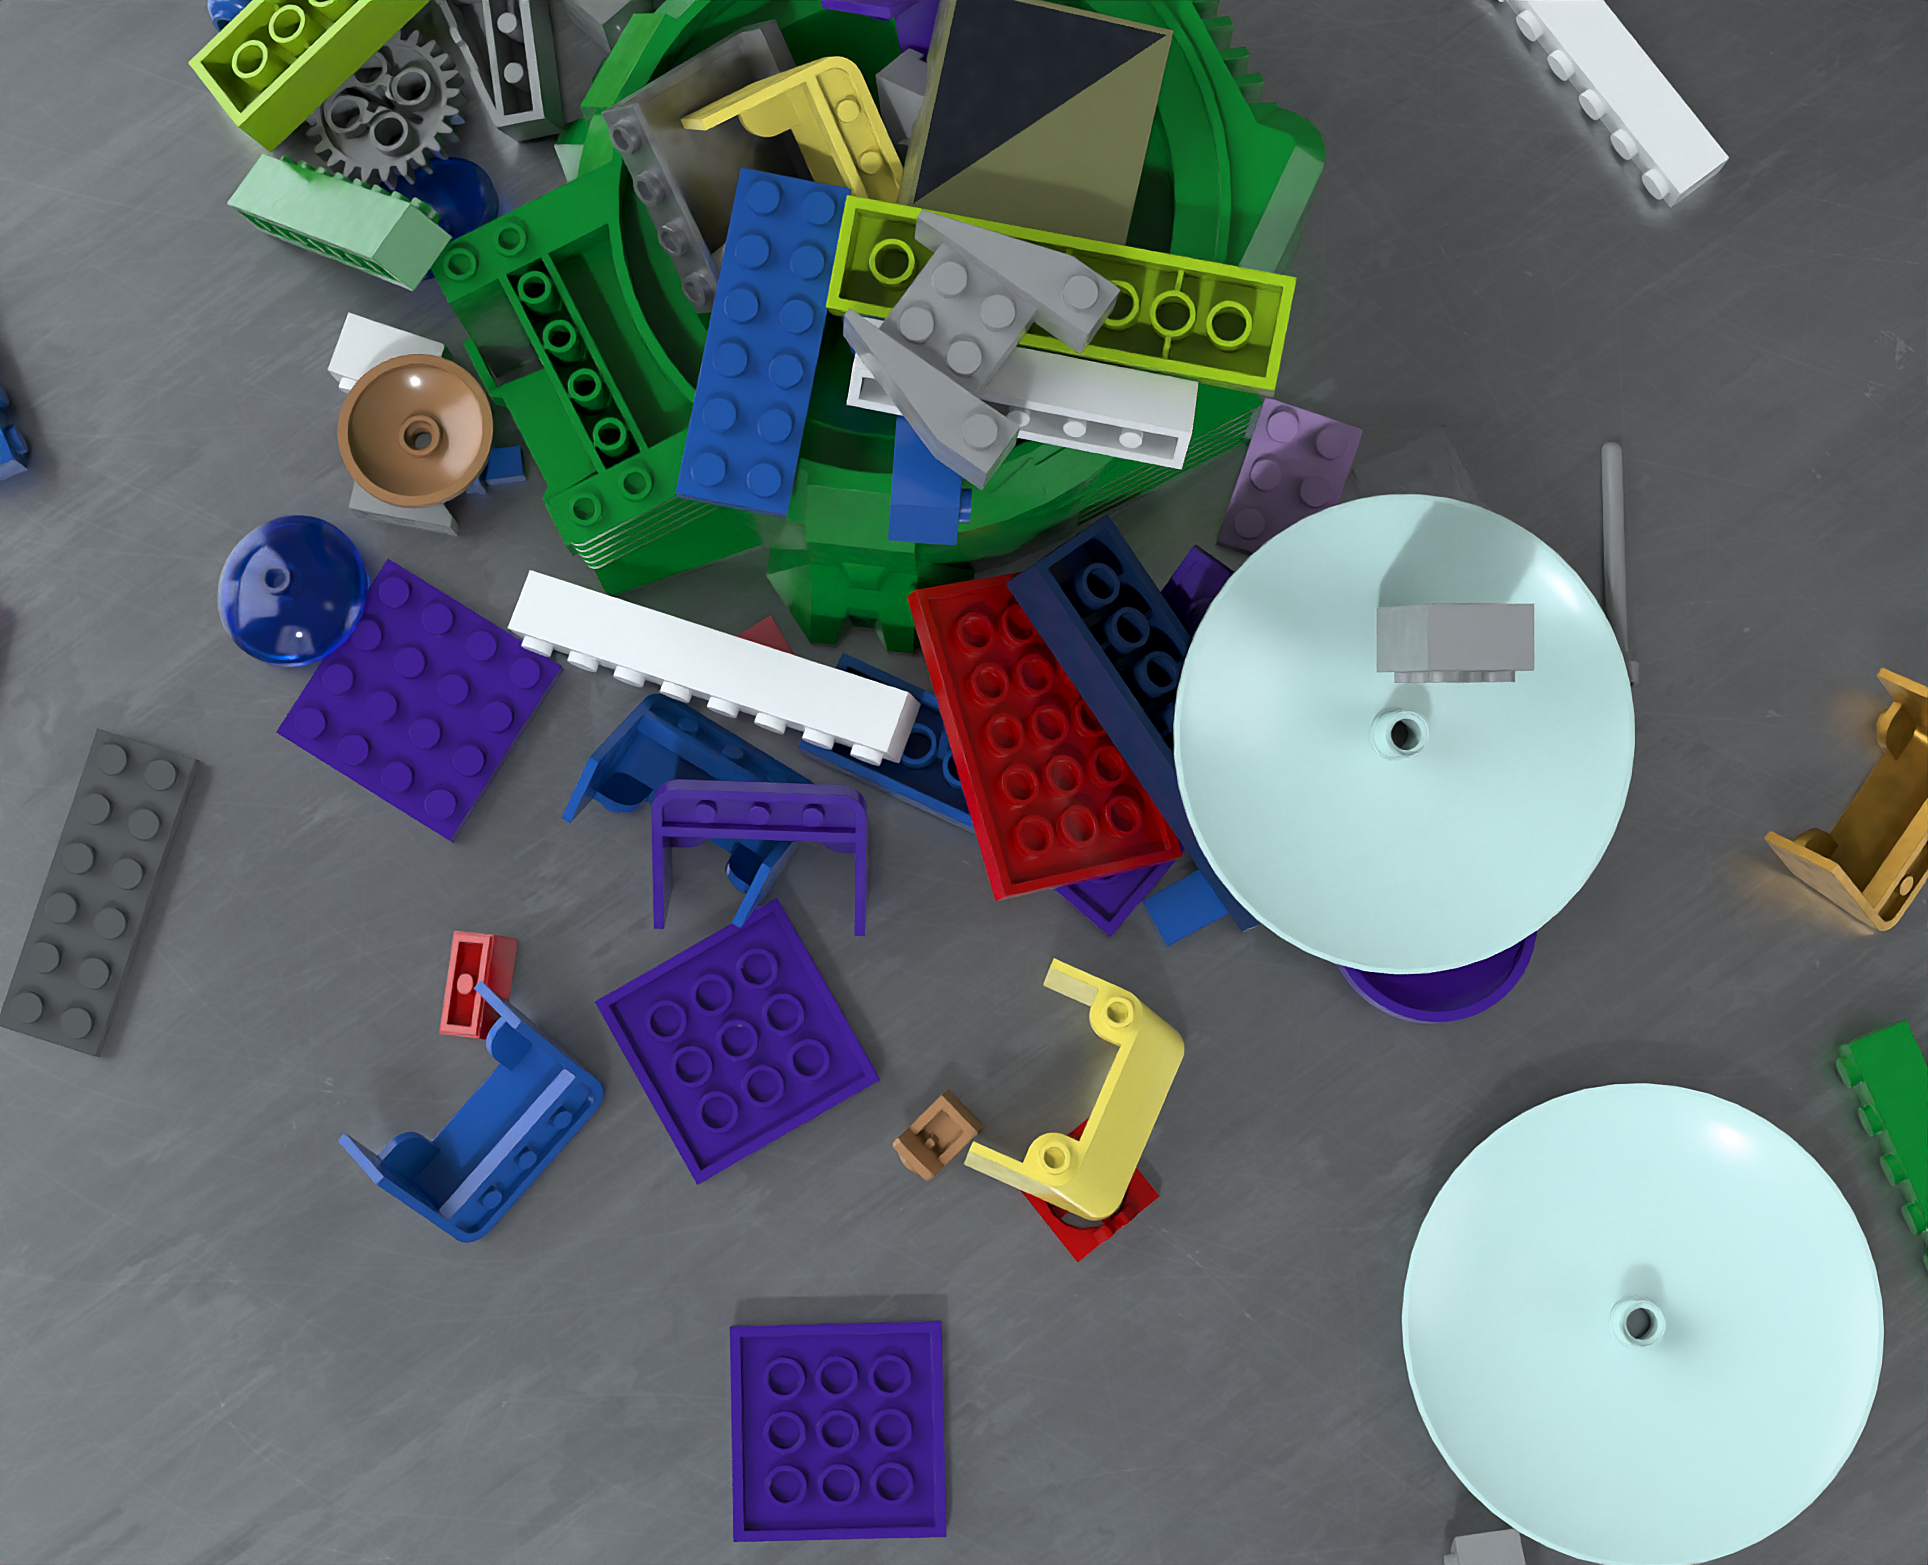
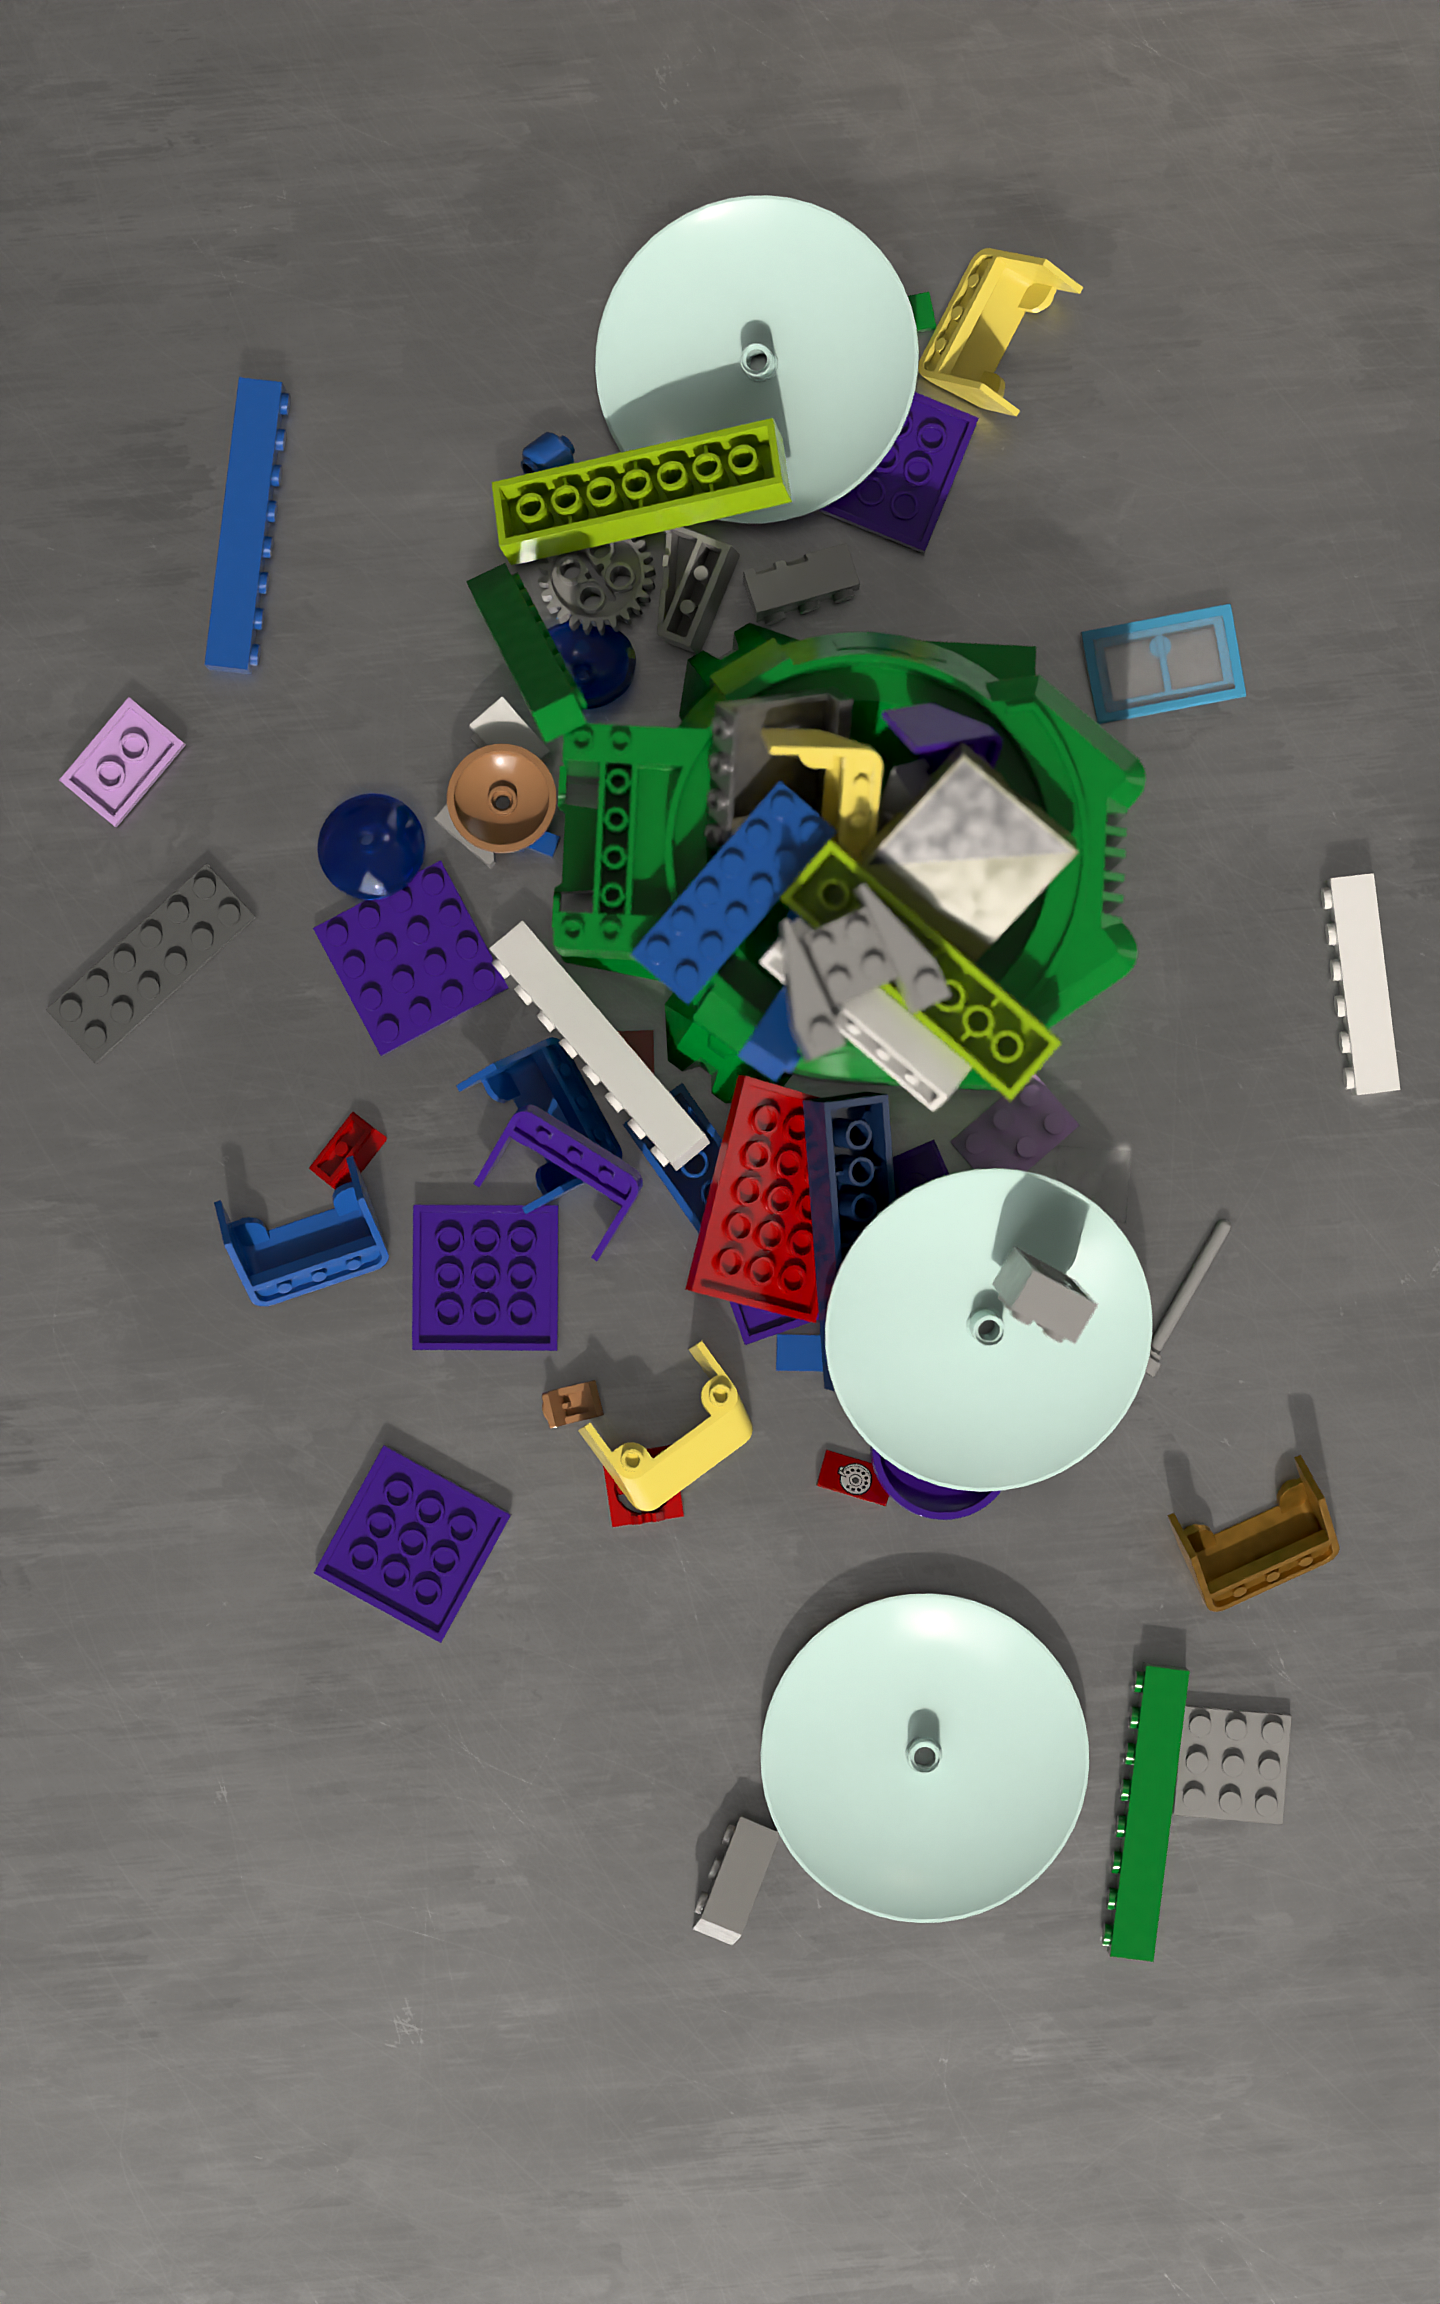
camera: 25 degrees right, 5 degrees up
none -> red slope [816,1450,889,1506]

